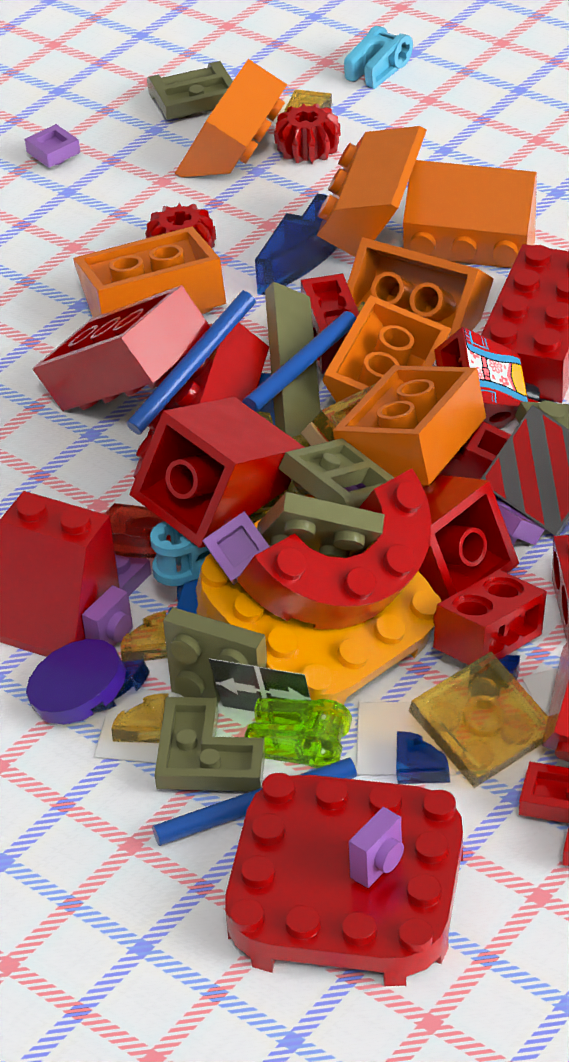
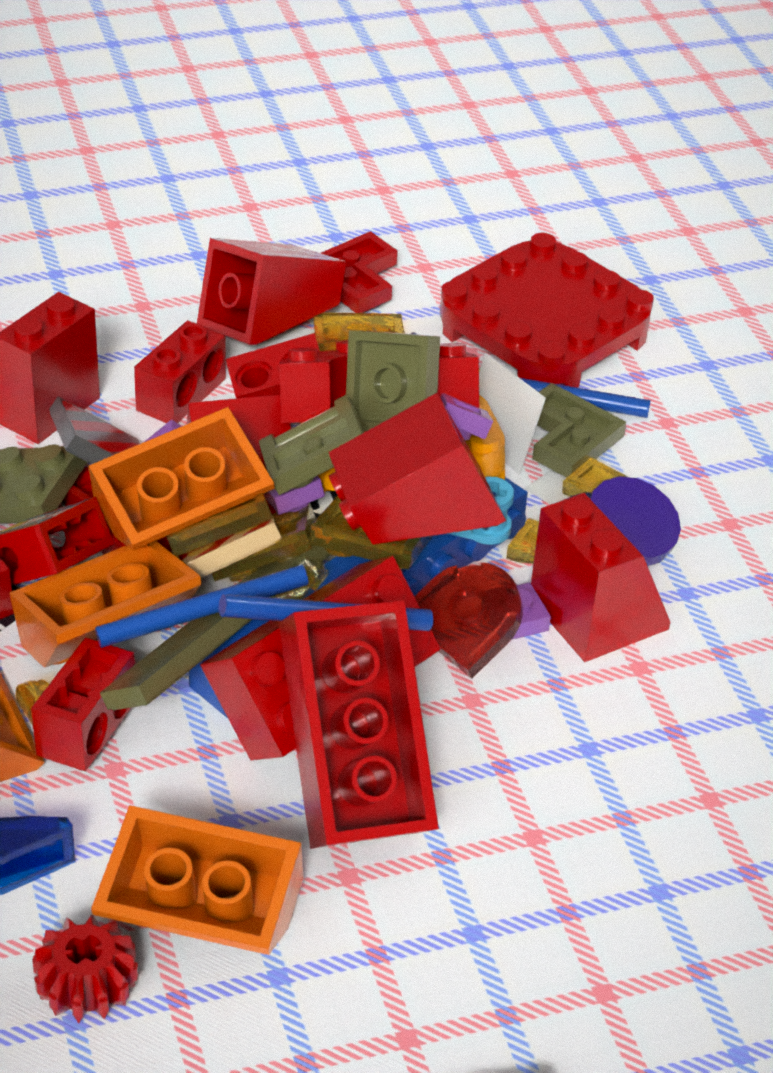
camera: 150 degrees left, 0 degrees up
olive plate [163,607,267,703] -> none
medium lavender plate [349,807,404,888] -> none

